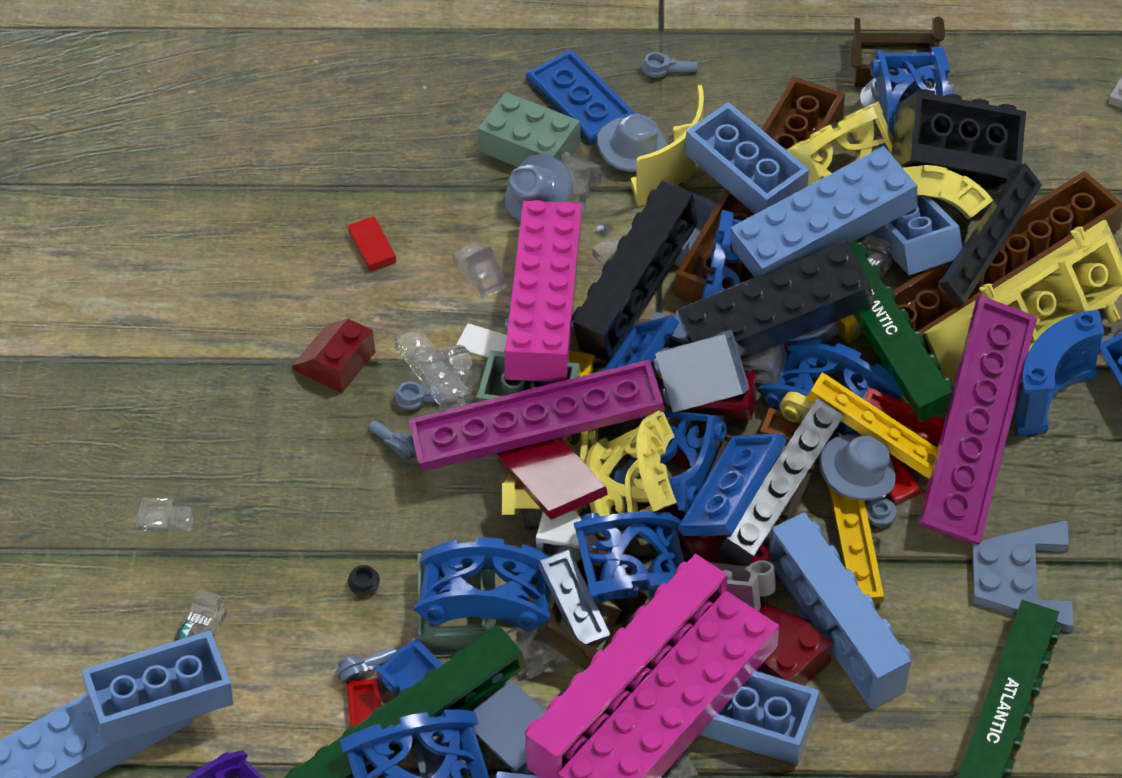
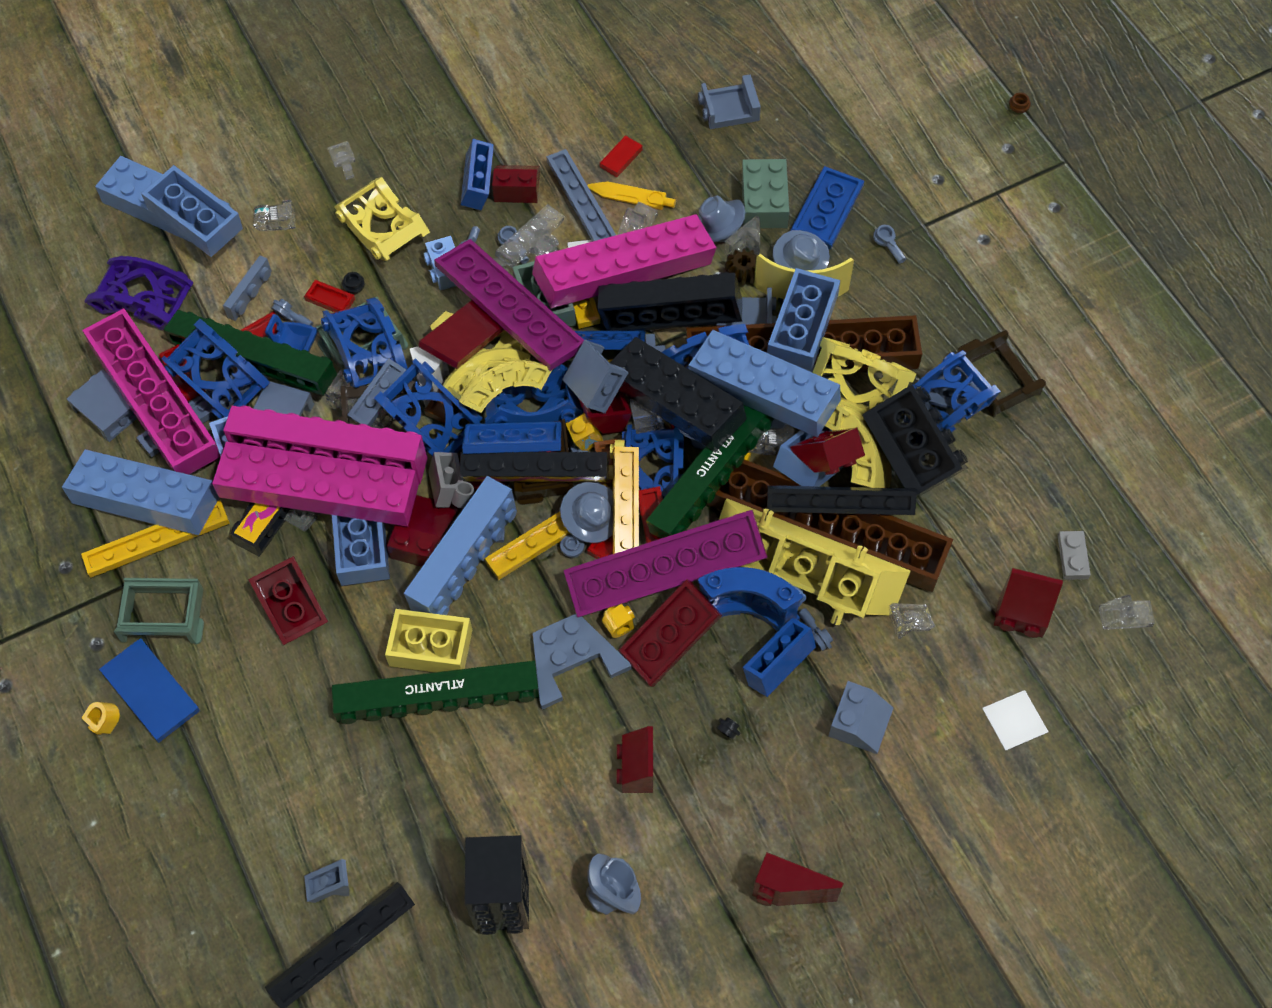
camera: 60 degrees right, 10 degrees up
none -> sand blue plate [223,256,272,321]
none -> red tile [304,280,355,312]
none -> light yellow fence [334,177,430,261]
none -> light yellow brick [385,609,472,672]
none -> light blue brick [423,236,456,290]
none -> blue brick [460,139,494,210]
none -> sand blue plate [546,149,616,242]
none -> yellow brick [566,413,603,451]
none -> yellow piece [587,181,676,210]
none -> yellow plate [602,604,635,638]
none -> dark red tile [618,579,722,687]
none -> sand blue panel [698,74,761,129]
none -> dark brown gear [725,248,758,287]
none -> dark red slope [790,428,865,475]

